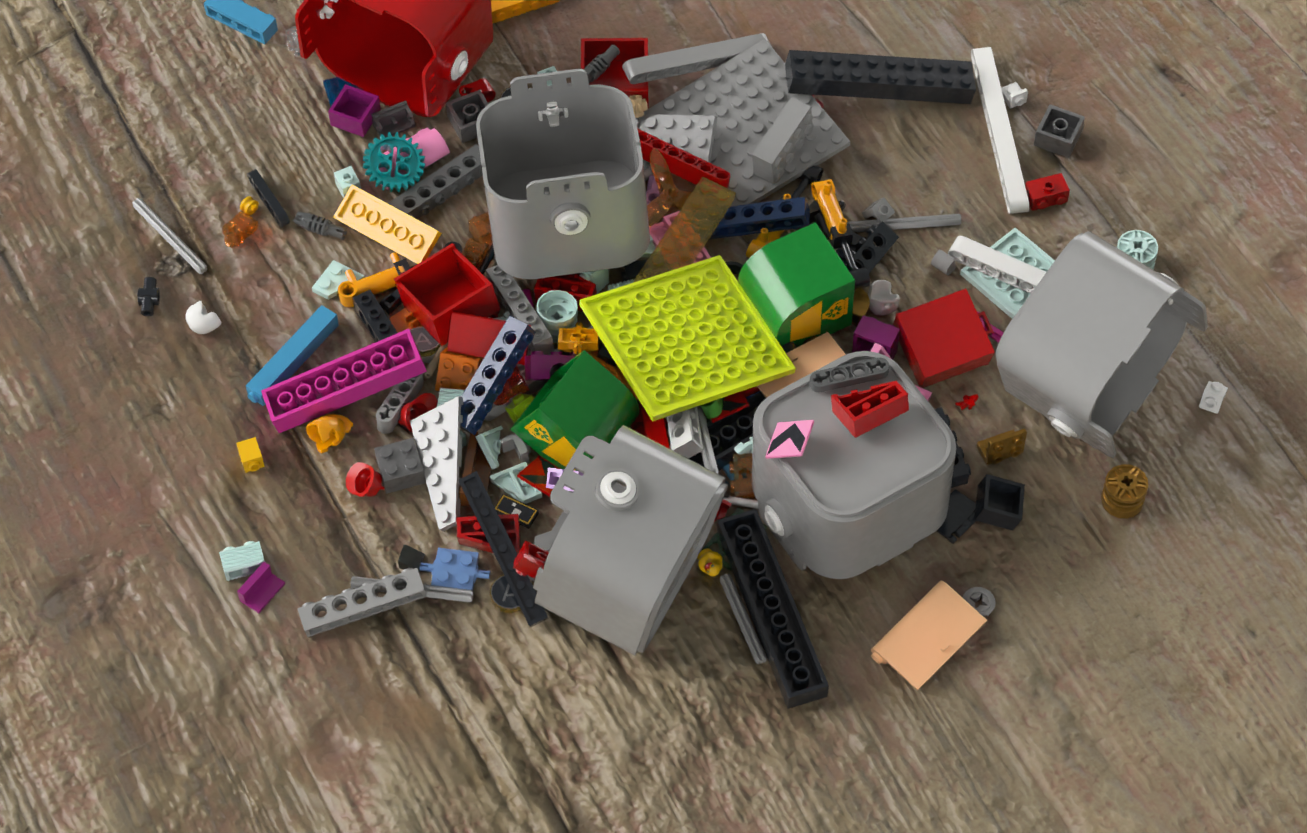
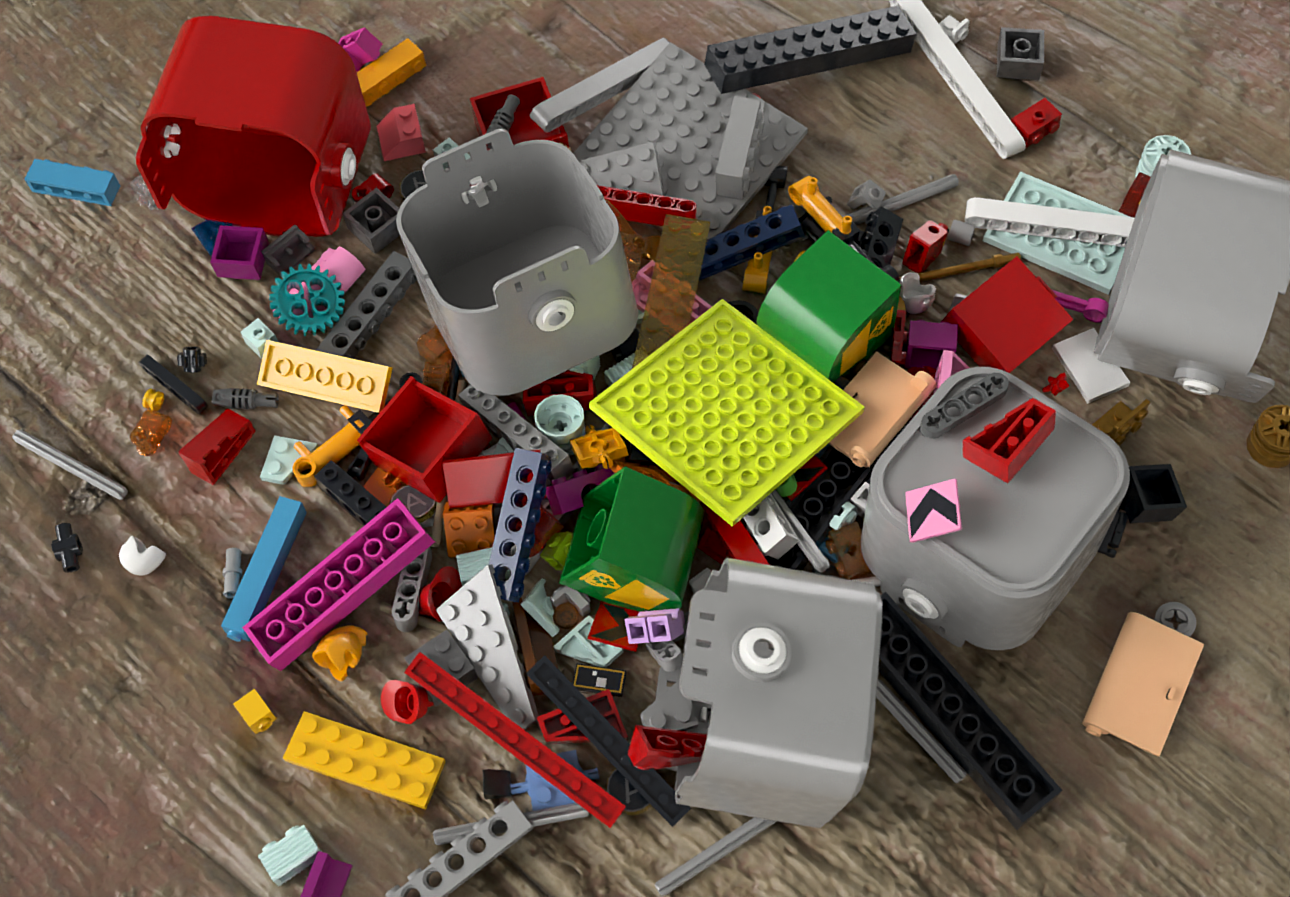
camera: 15 degrees left, 5 degrees up
none -> black gear [177,346,207,373]
none -> red wedge [178,408,256,486]
none -> light grey pin [222,548,243,598]
none -> yellow plate [283,711,446,810]
none -> coral slope [377,104,426,162]
none -> red plate [404,652,627,829]
none -> clear orange tile [554,603,579,629]
none -> light grey axle [655,817,777,897]
none -> red wing [890,310,907,367]
none -> pearl gold bar [899,253,1021,282]
none -> red torso [902,220,949,273]
none -> white tile [1052,328,1130,404]

